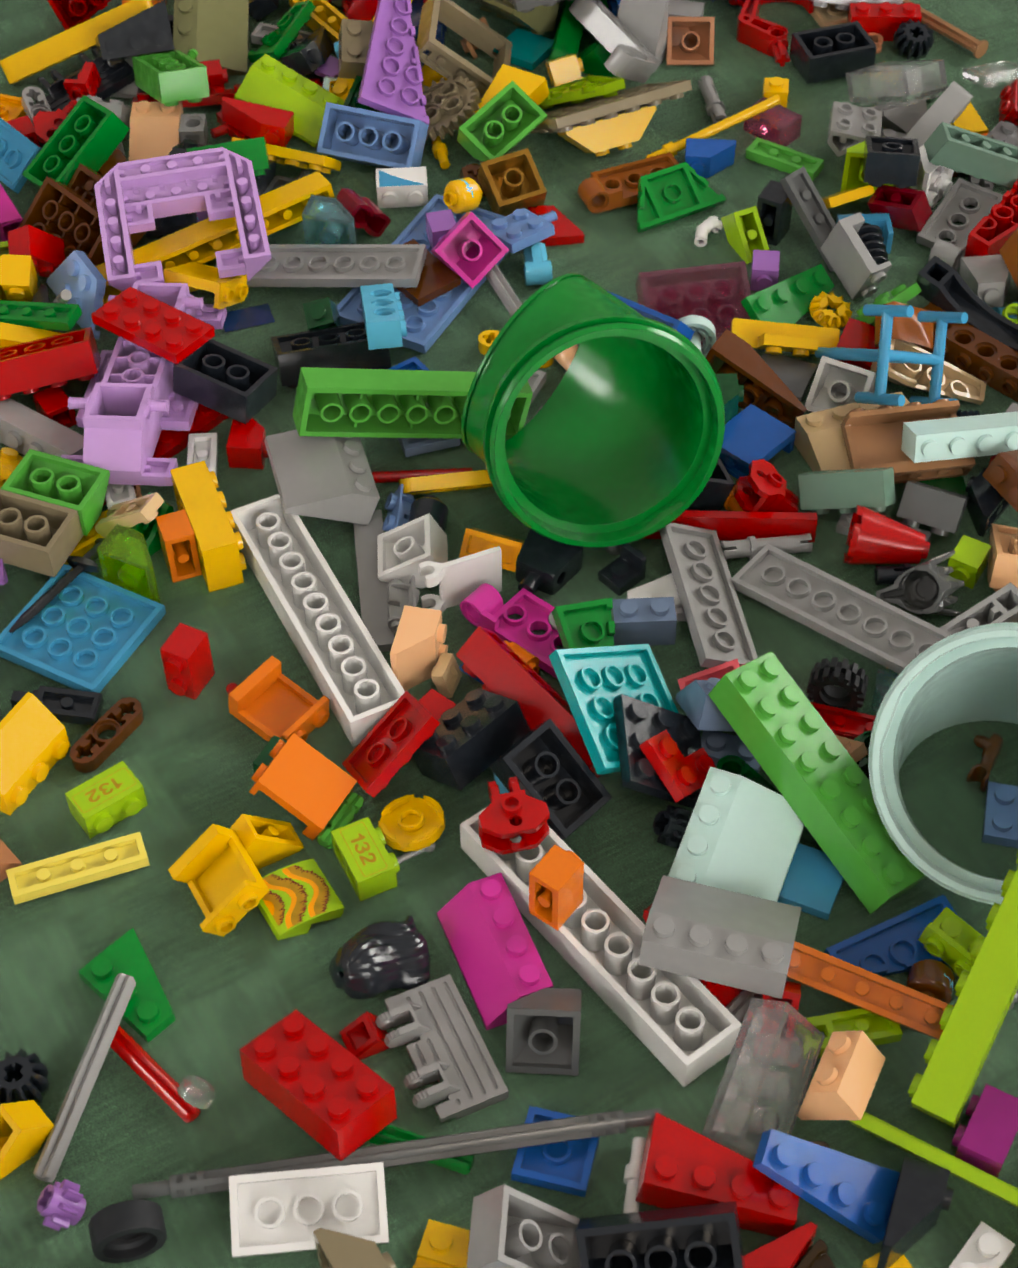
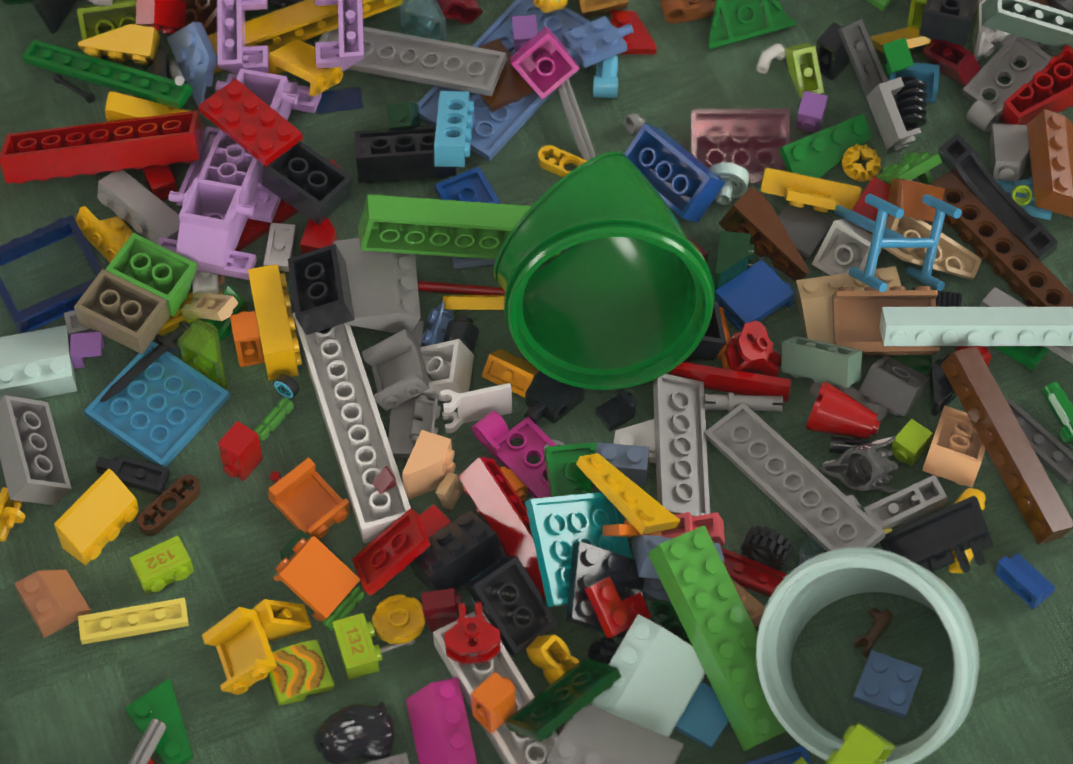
camera: 10 degrees right, 10 degrees up
none -> bright green axle [254,397,294,441]
none -> black tile [273,374,299,399]
none -> black brick [288,244,355,335]
none -> light grey panel [362,329,430,411]
none -> piece [372,466,396,494]
none -> dark red brick [422,588,468,633]
none -> dark green plate [505,658,622,742]
none -> yellow brick [526,635,580,684]
none -> yellow wing [576,453,681,535]
none -> orange plate [603,520,661,538]
none -> green panel [882,37,914,76]

